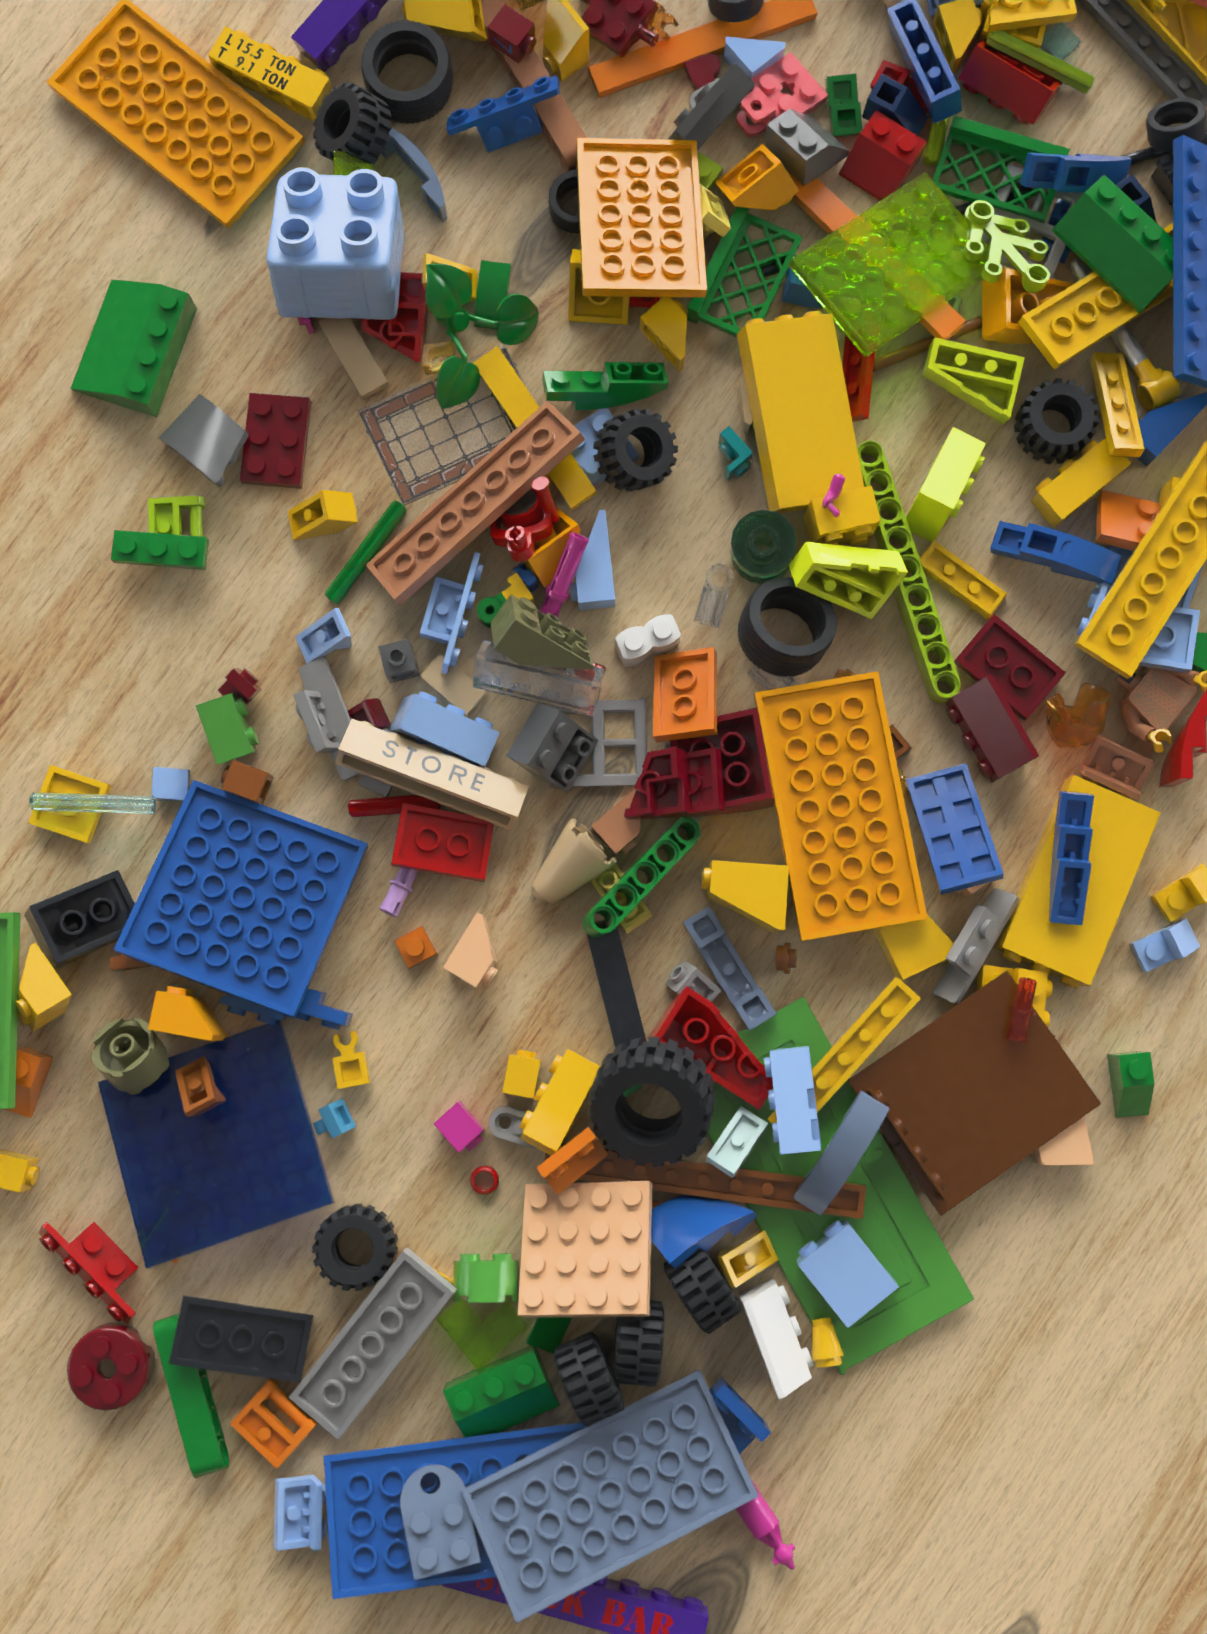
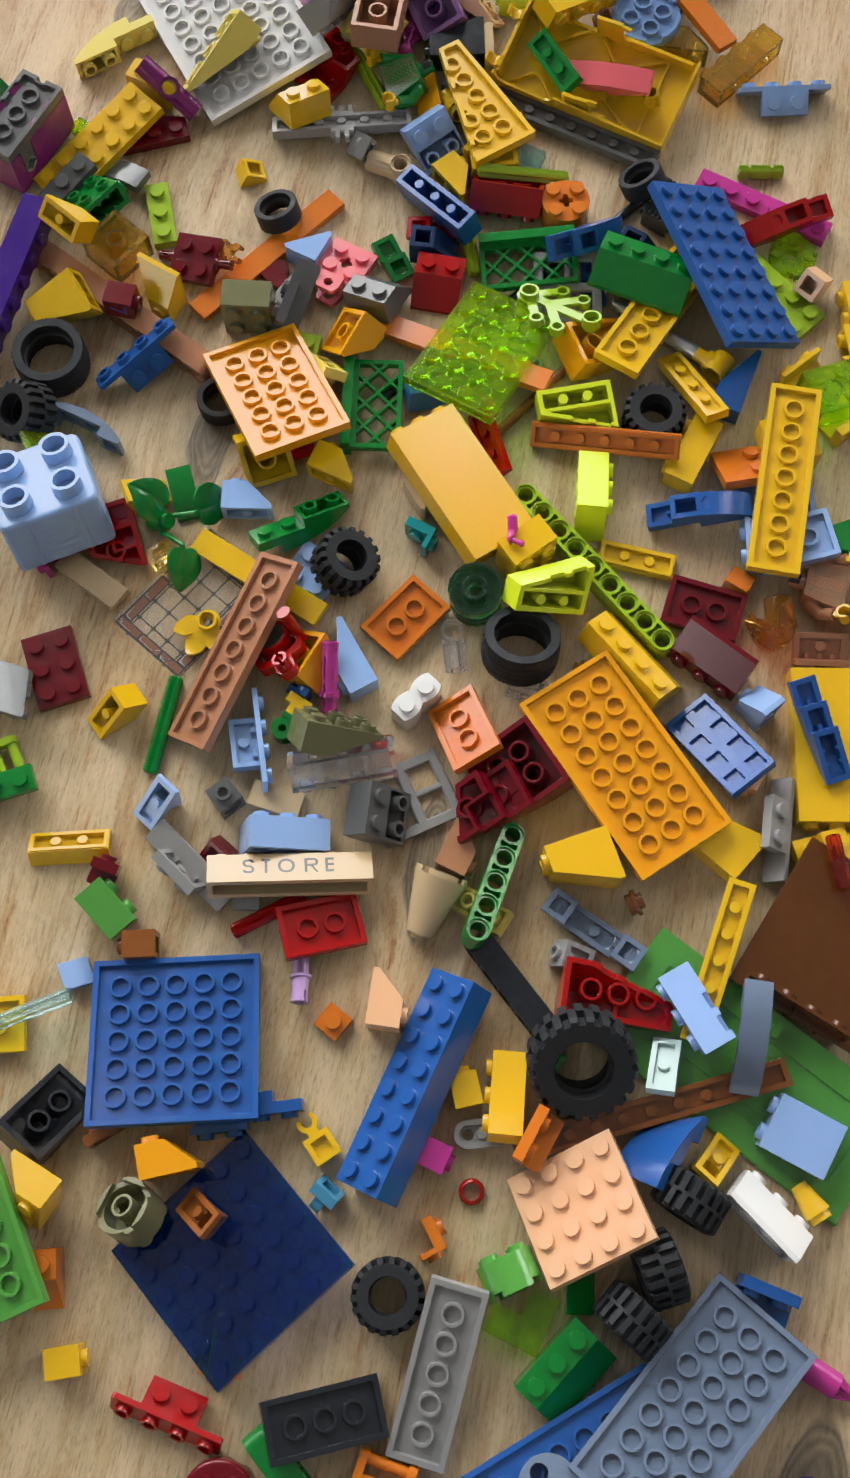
camera: 20 degrees left, 10 degrees down
none -> yellow slope [27,829,112,866]
none -> yellow plate [173,610,221,655]
none -> olive brick [220,279,276,335]
none -> light blue slope [220,478,274,520]
none -> blue brick [336,968,492,1208]
none -> orange plate [360,574,451,663]
none -> orange bracket [419,1214,447,1264]
none -> orange tile [530,420,682,461]
none -> orange brick [540,180,590,228]
none -> yellow slope [577,611,683,711]
none -> orange slope [722,566,757,595]
none -> light blue slope [734,685,786,732]

